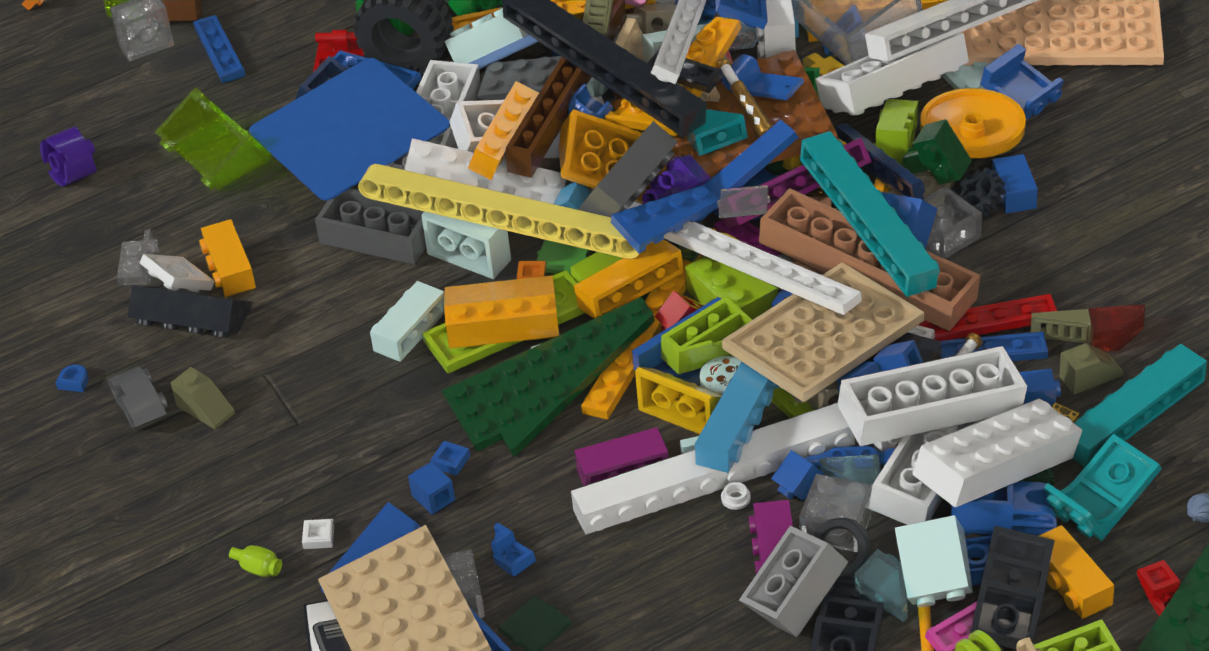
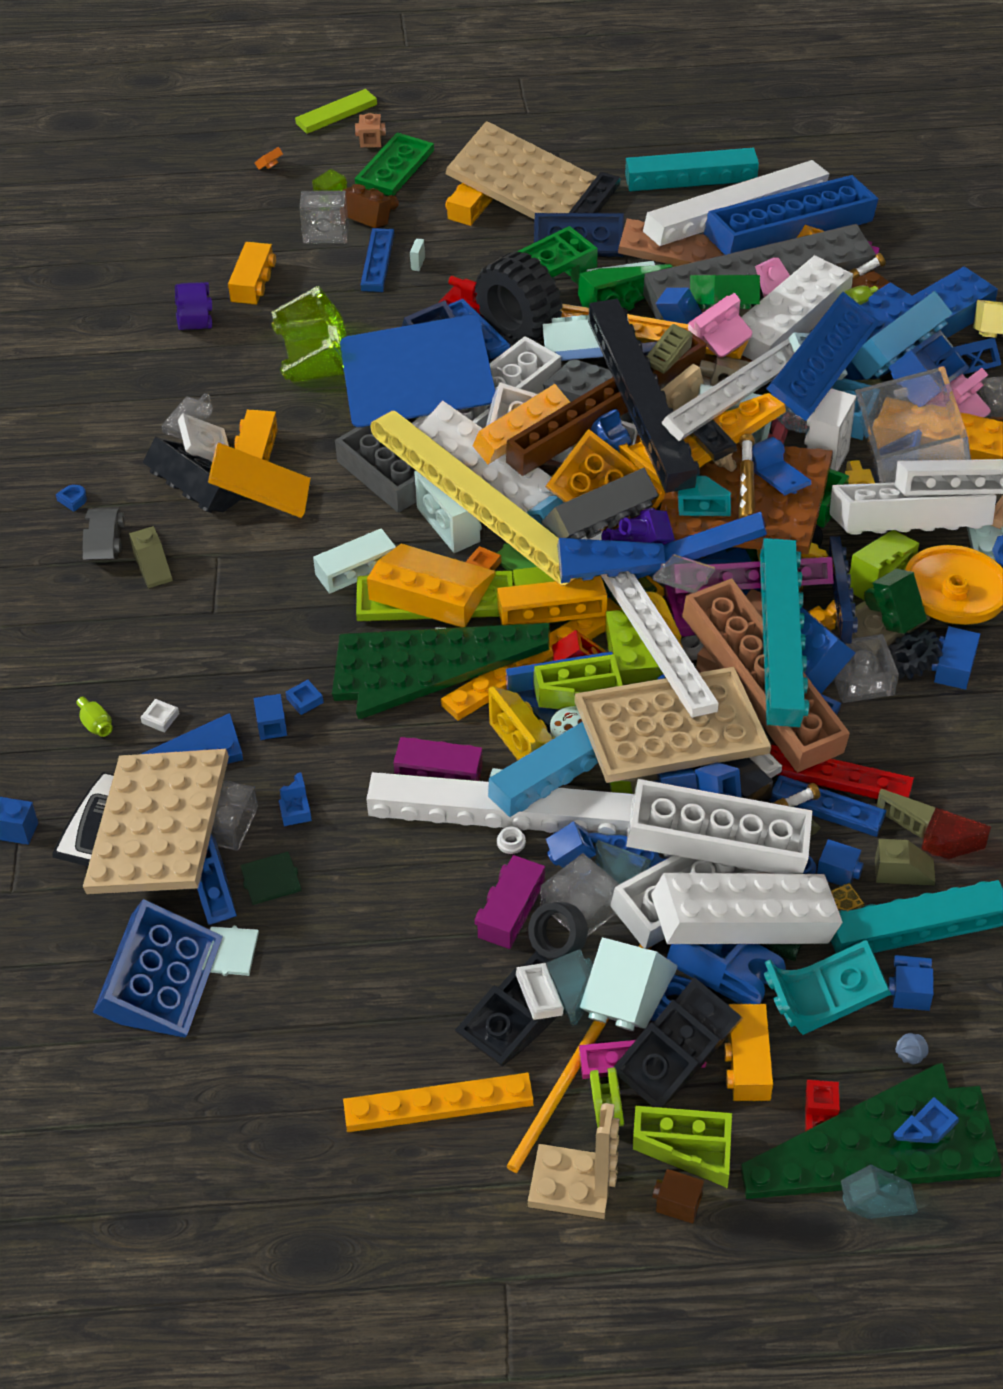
camera: 25 degrees right, 5 degrees up
light grey slope [739,526,848,637] -> none
none -> light orange tile [208,442,311,518]
none -> light orange brick [228,242,276,305]
none -> light aqua tile [410,239,425,271]
none -> white tile [516,963,564,1020]
none -> blue brick [888,955,933,1011]

